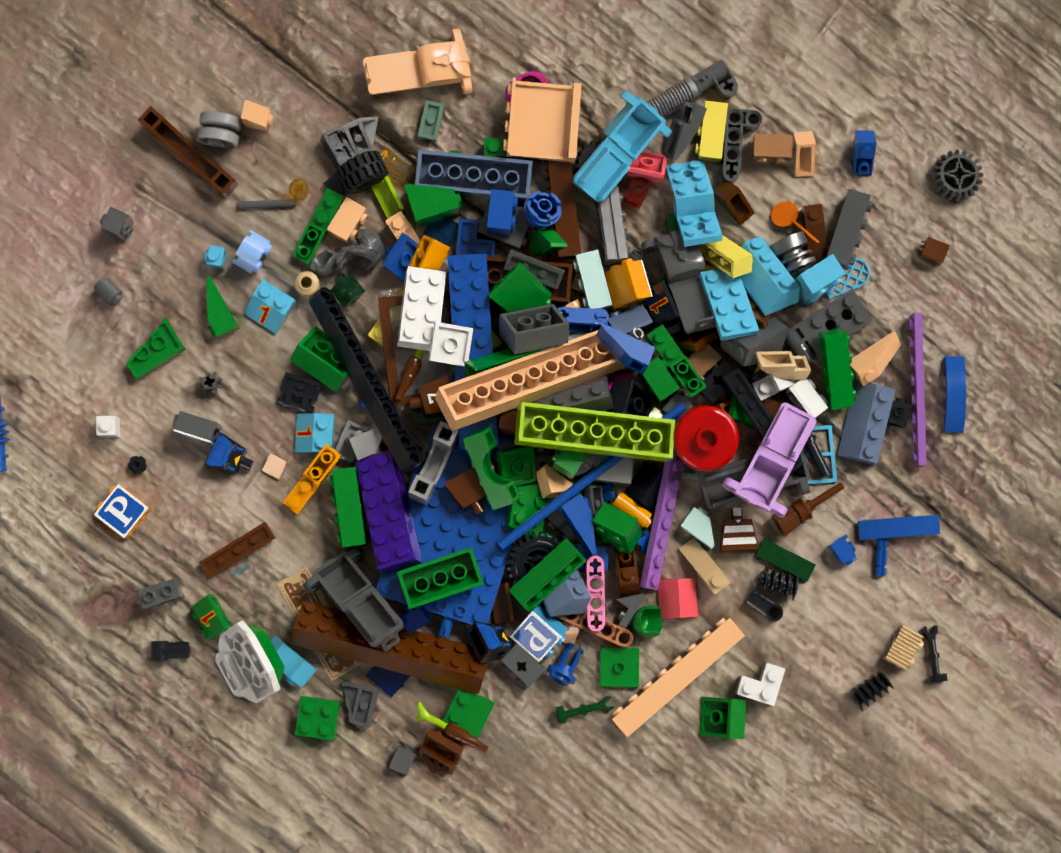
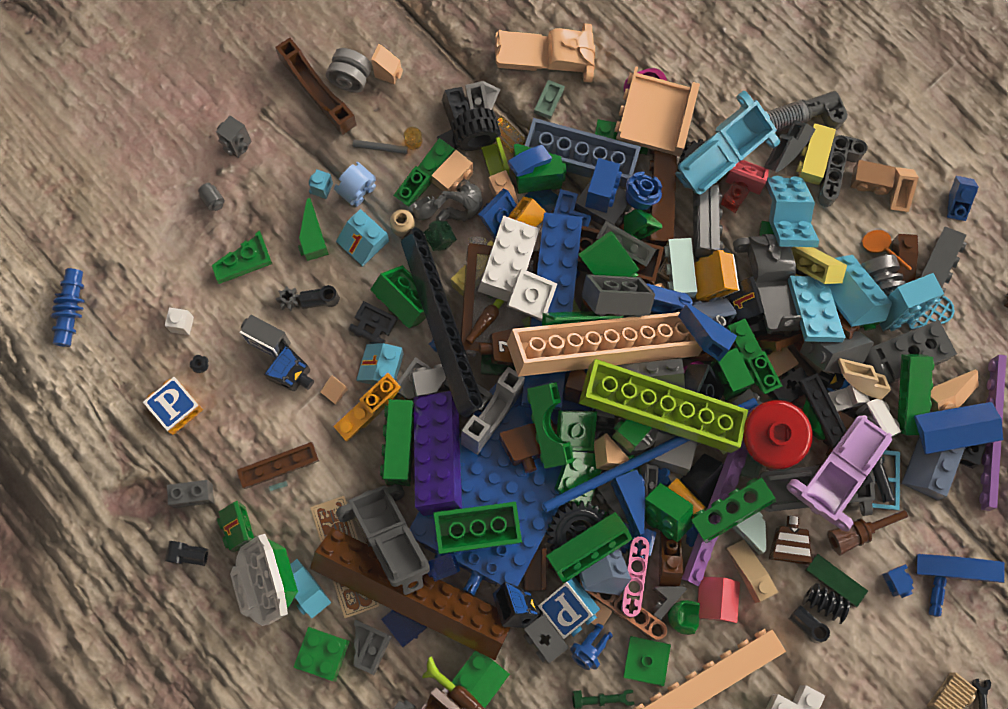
camera: 15 degrees right, 10 degrees down
reddish brown slope [714,181,755,225] -> none
none -> black piece [299,285,340,309]
none -> blue slope [508,144,552,177]
none -> green brick [691,477,776,544]
none -> blue slope [914,402,1003,455]

